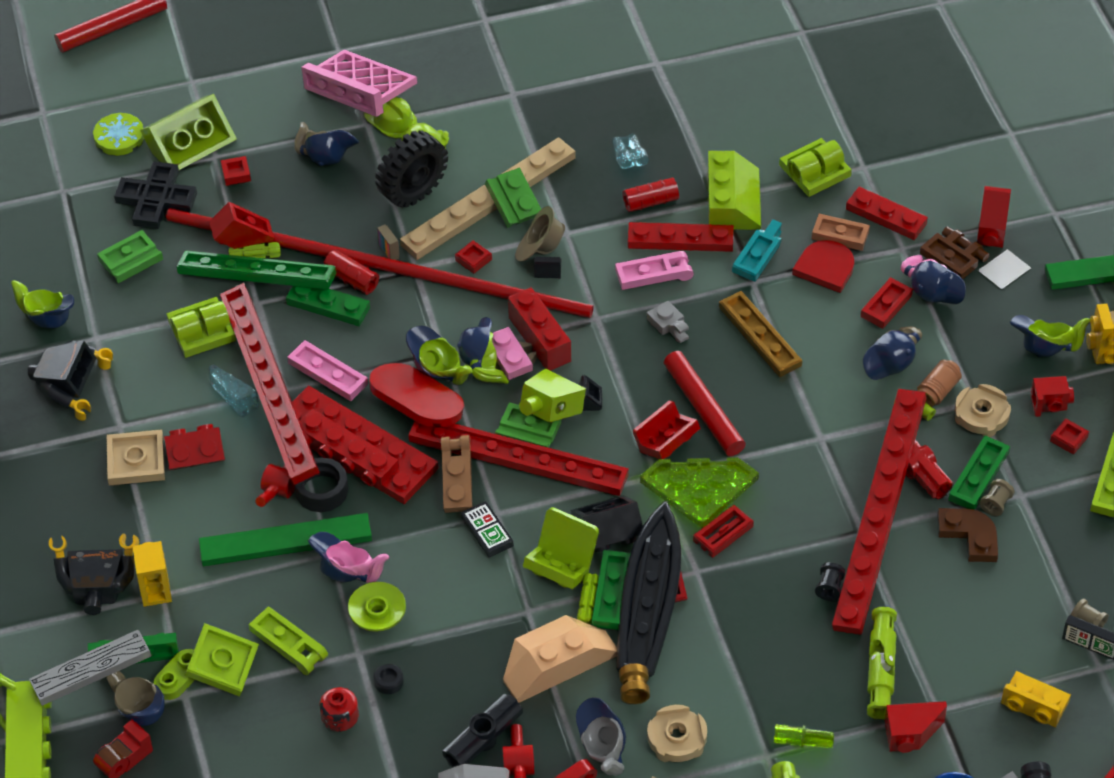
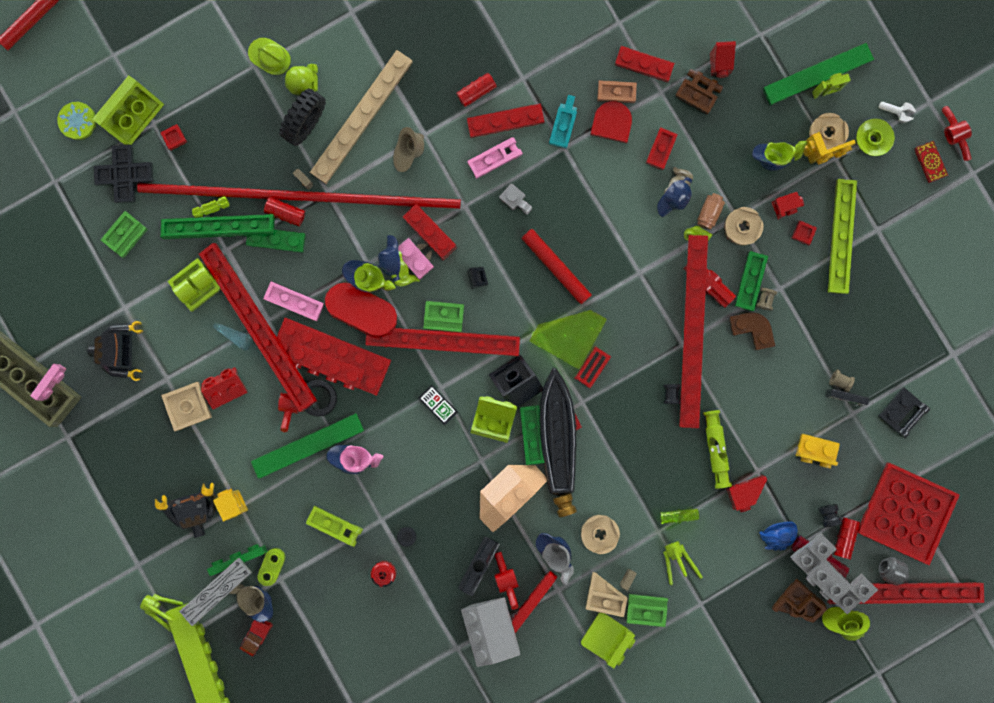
camera: 20 degrees left, 35 degrees up
hair [11,280,74,329] -> none
lime tile [184,623,259,697] -> none
red slope [209,202,274,249] -> none
dark blue hair [295,122,359,166] -> none
bright pink fence [301,50,417,117] -> none
lime dish [348,582,406,632] -> none
medium nougat plate [441,435,473,513] -> none
red tile [455,240,492,274] -> none
bright green plate [485,167,541,228] -> none
lime torso [519,369,586,422] -> none
black slope [534,256,562,279] -> none
lime axle [577,573,599,625] -> none
clear light blue piece [612,134,649,169] -> none
red bracket [633,400,701,460] -> none
lime slope [707,151,761,230] -> none
pearl gold tile [719,291,802,378] -> none
lime plate [779,138,852,197] -> none
dark blue hair [900,255,966,304] -> none
white sticker [979,249,1031,289] -> none

